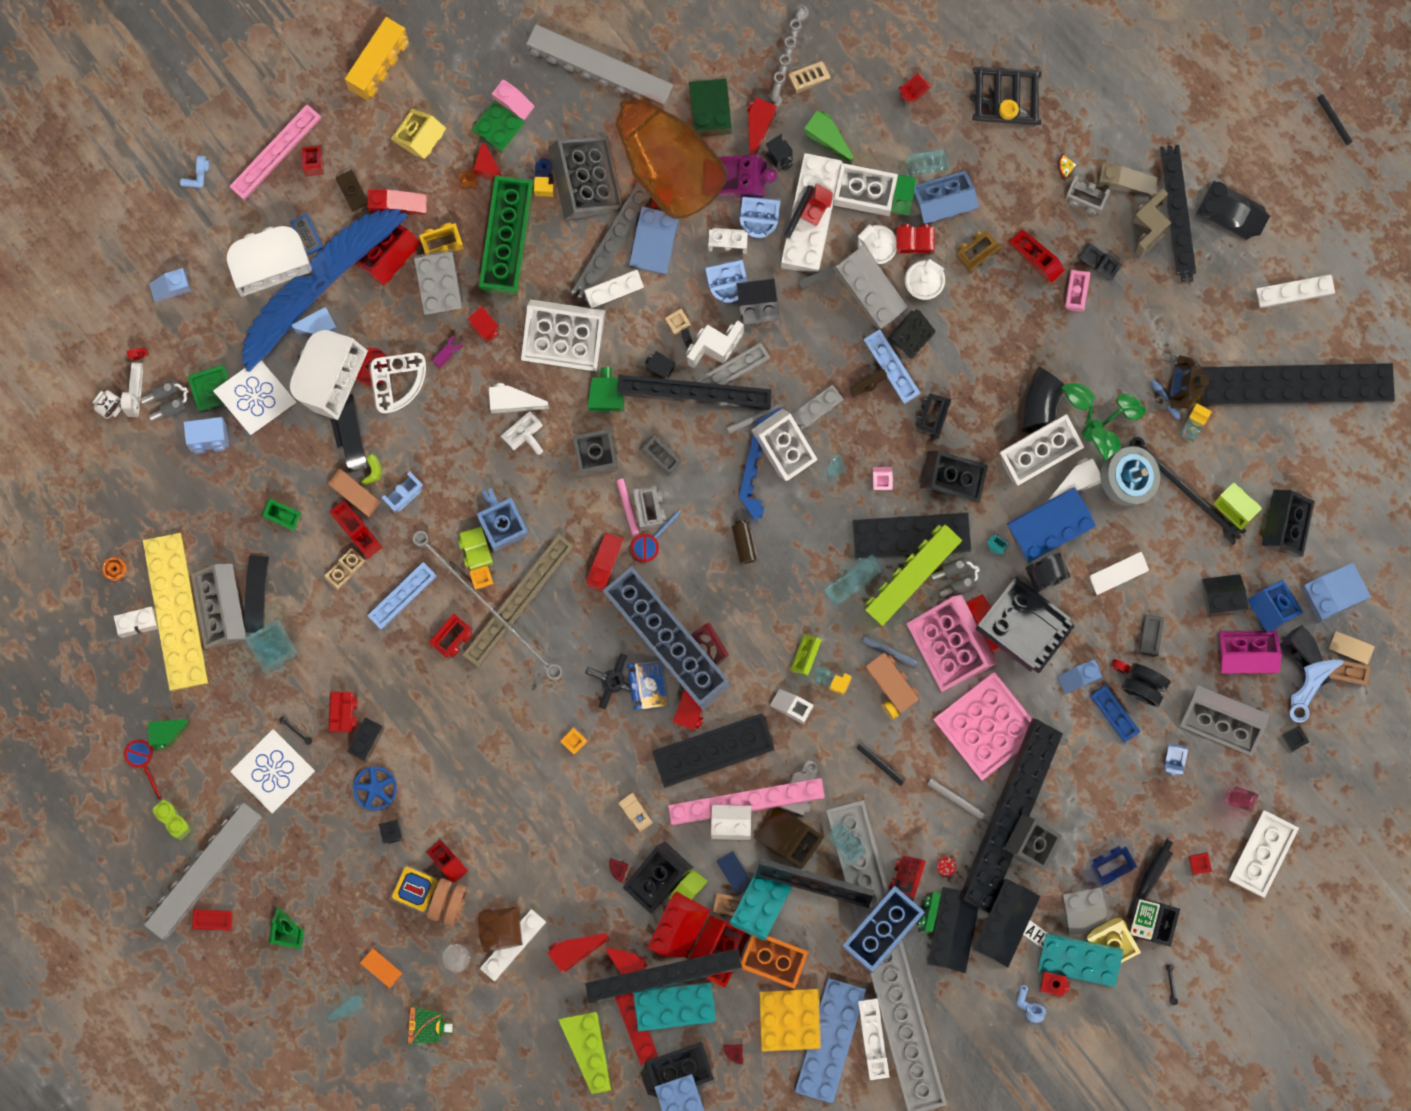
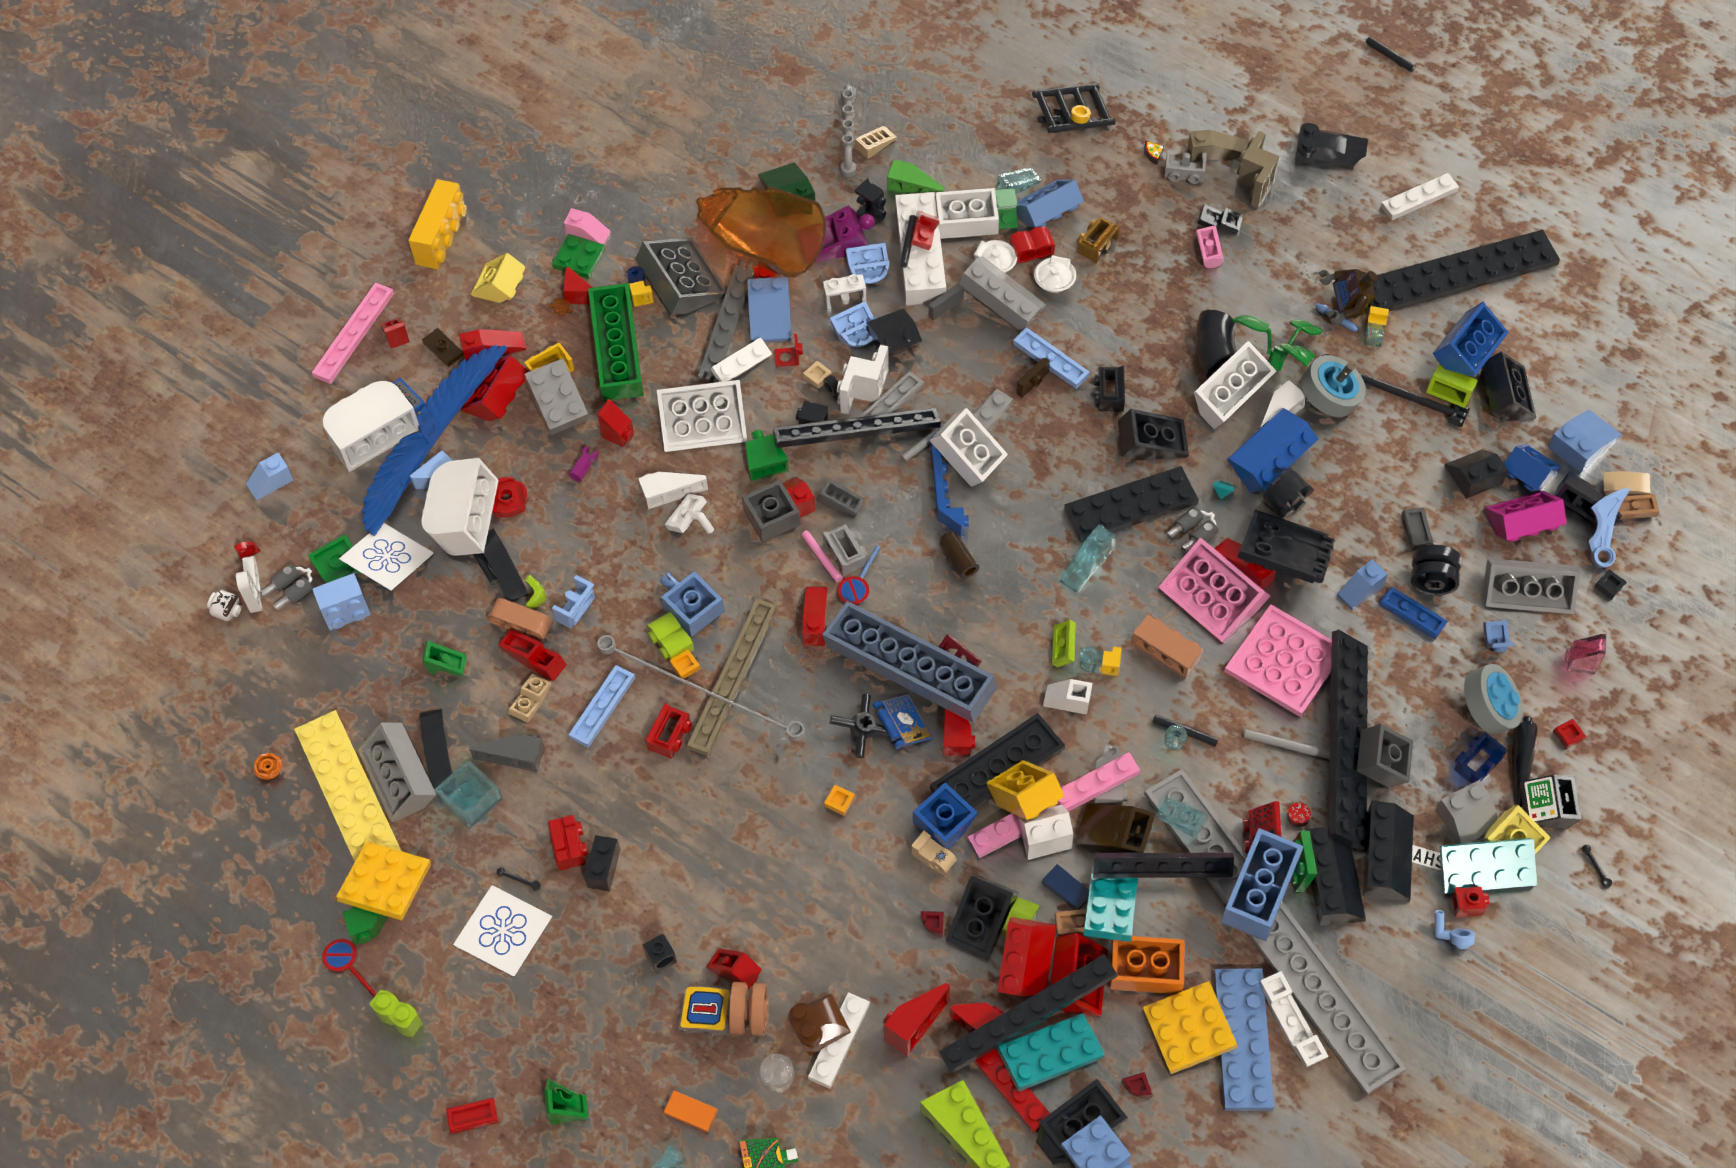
camera: 20 degrees left, 20 degrees down
white piece [114,607,158,638] -> none
light grey brick [144,803,264,941] -> none
light blue plate [180,155,209,188] -> none
blue wheel [353,767,397,810] -> none
white beam [369,353,426,413] -> none
light grey brick [526,24,674,110] -> none
red slope [747,97,777,155] -> none
clear light blue tile [827,454,847,479] -> none
sand blue bar [862,636,918,668] -> none
lime brick [864,525,962,626] -> none
bright pink slope [873,467,893,490] -> none
yellow tile [881,700,899,720] -> none
pearl dark grey bracket [887,309,936,359] -> none
red bracket [898,73,932,102] -> none
red slope [1009,229,1065,284] -> none
white slope [1088,552,1149,595] -> none
red tile [1110,659,1131,674] -> none
black hinge [1160,145,1196,283] -> none
white plate [1229,810,1299,898] -> none
none -> yellow plate [336,841,431,921]
none -> dark grey slope [469,734,545,772]
none -> red bracket [775,334,803,367]
none -> red slope [783,477,816,518]
none -> blue slope [913,782,978,850]
none -> yellow brick [987,760,1065,820]
none -> clear light blue piece [1164,725,1187,750]
none -> blue slope [1432,301,1509,377]
none -> light grey wheel [1461,664,1523,734]

